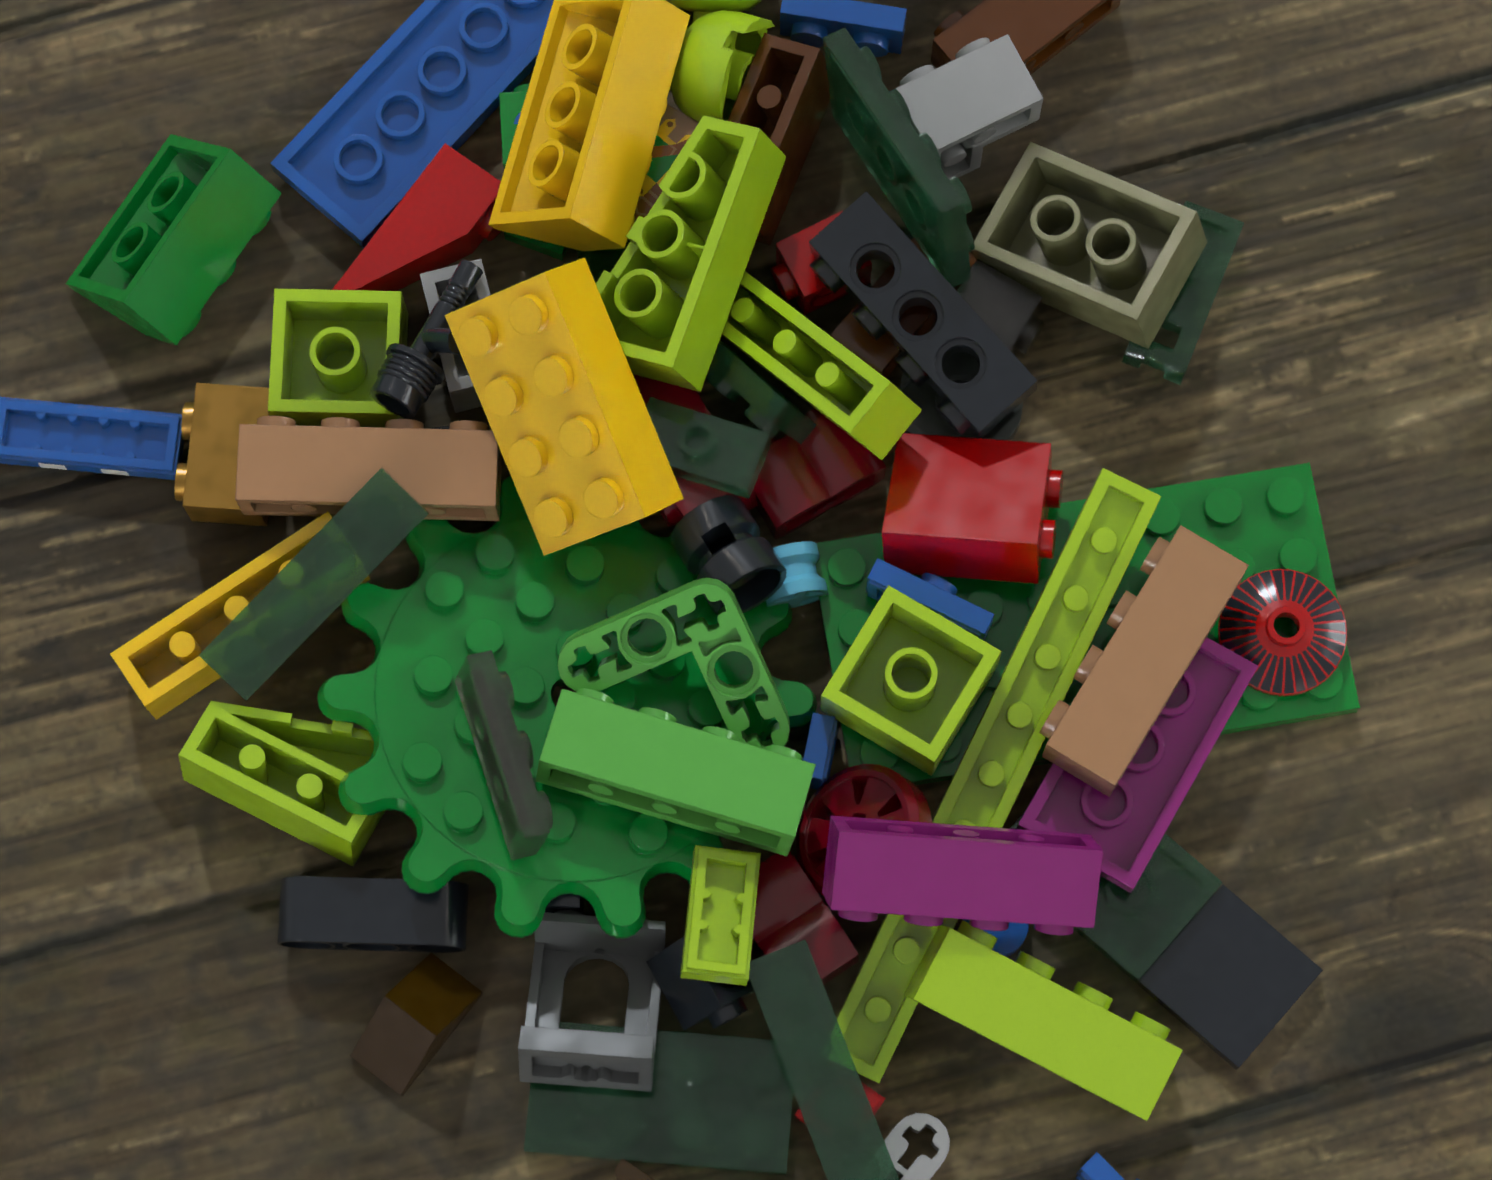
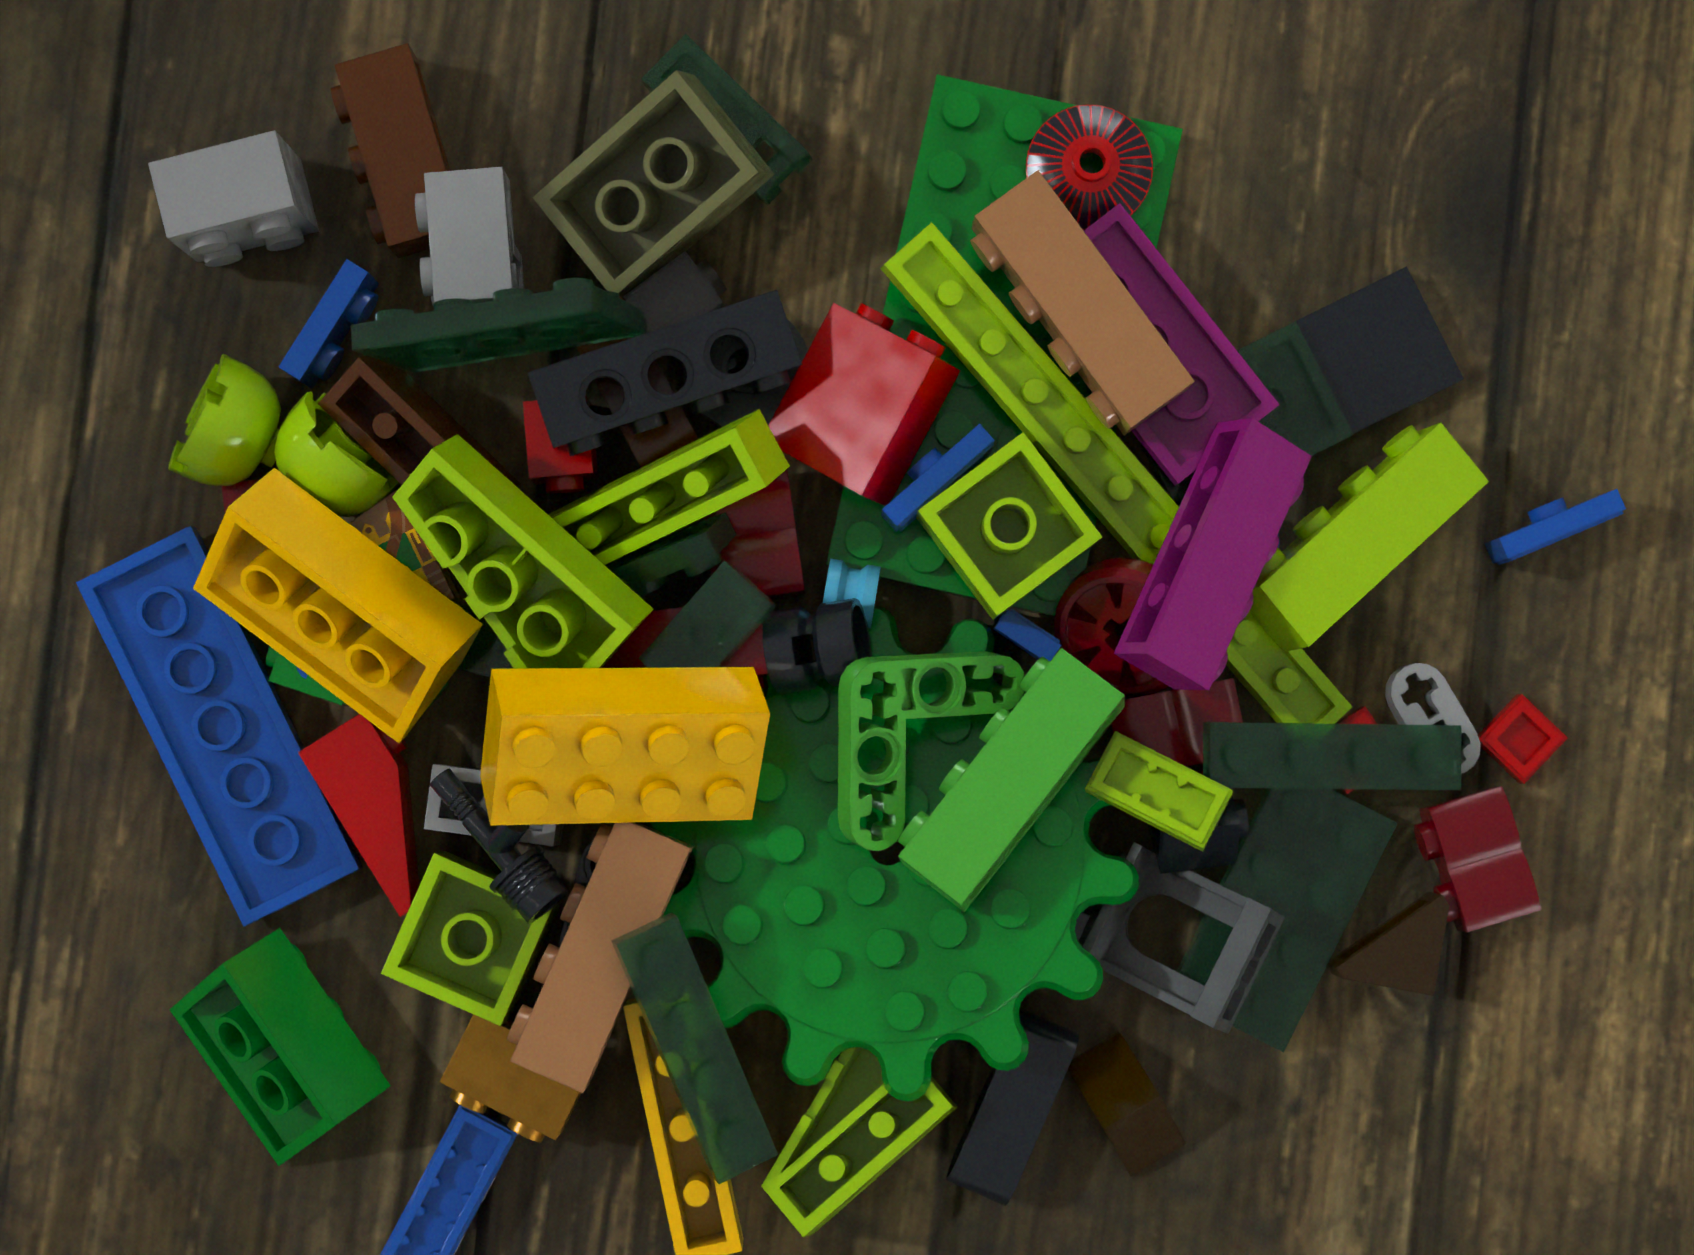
camera: 70 degrees left, 10 degrees up
clear smoke plate [455,650,553,860] -> none

